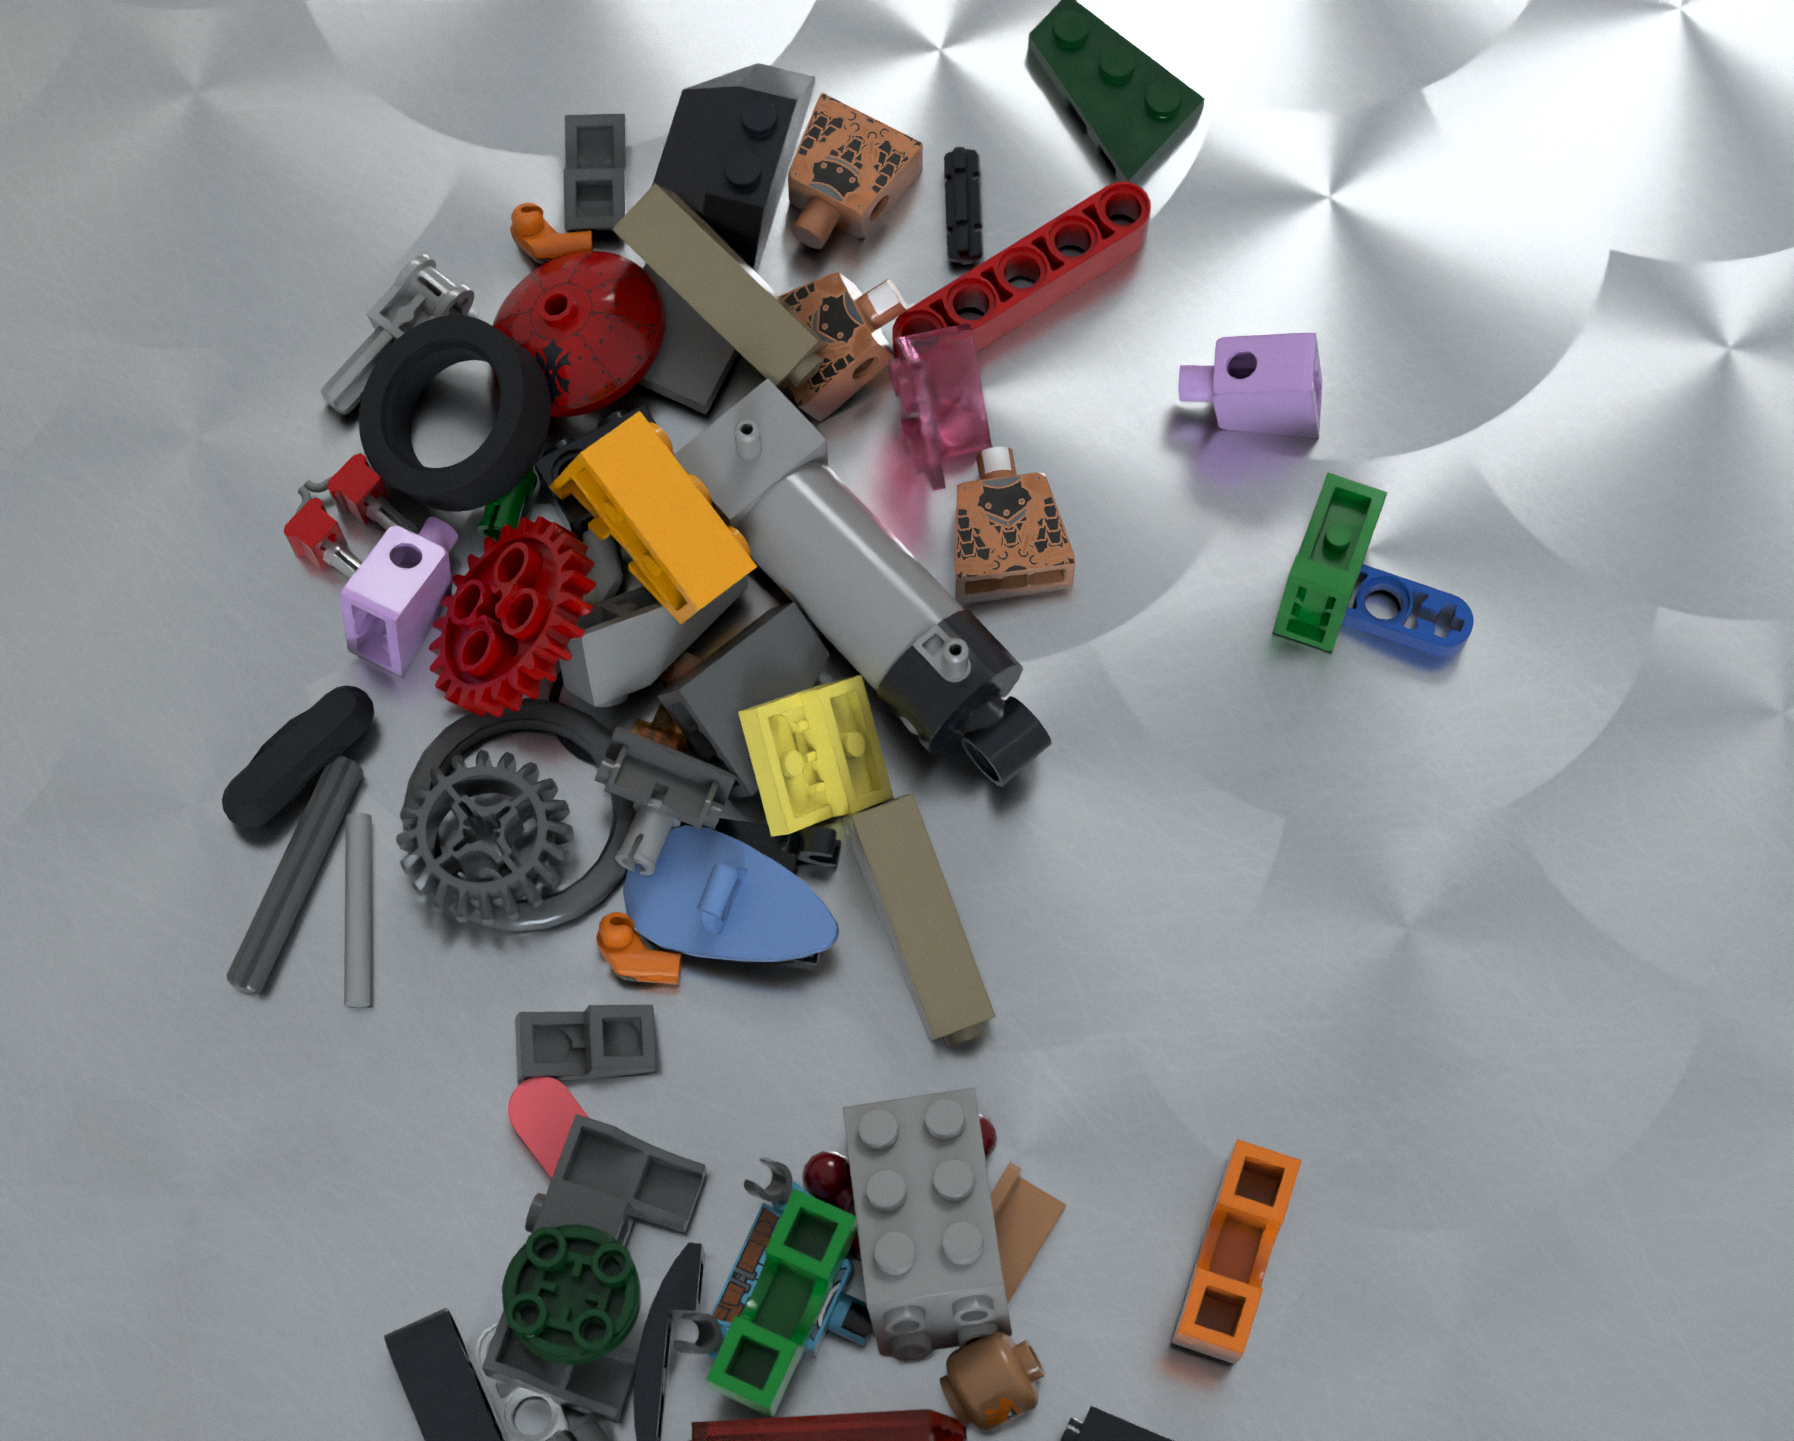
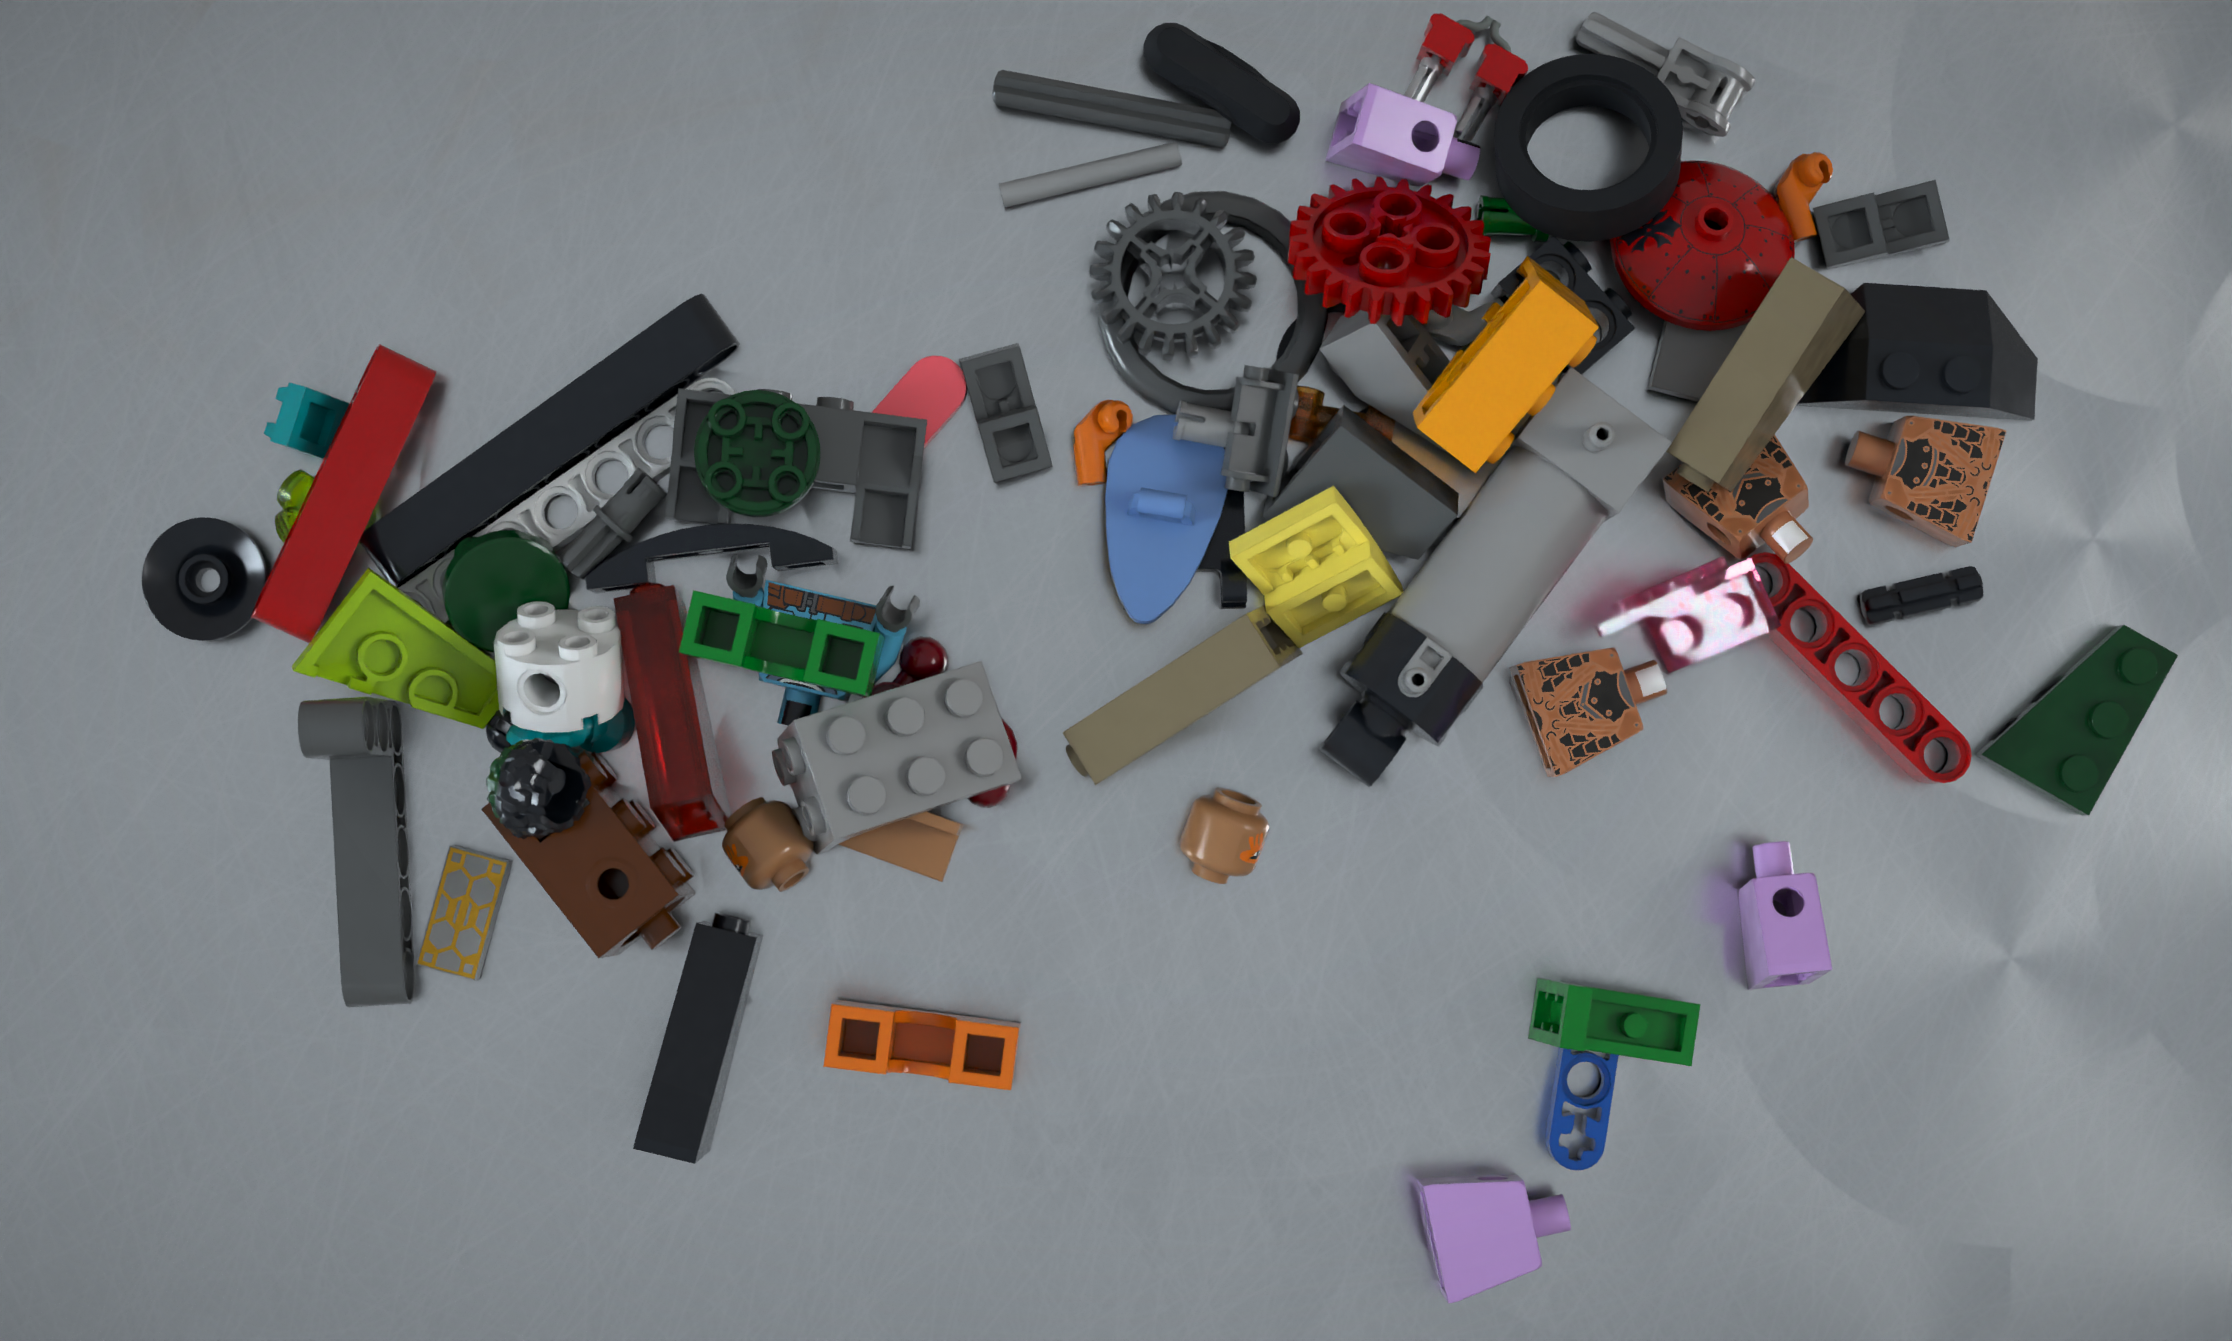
camera: 75 degrees right, 15 degrees up
none -> medium nougat head [1179,788,1270,884]
none -> lavender torso [1417,1174,1571,1304]

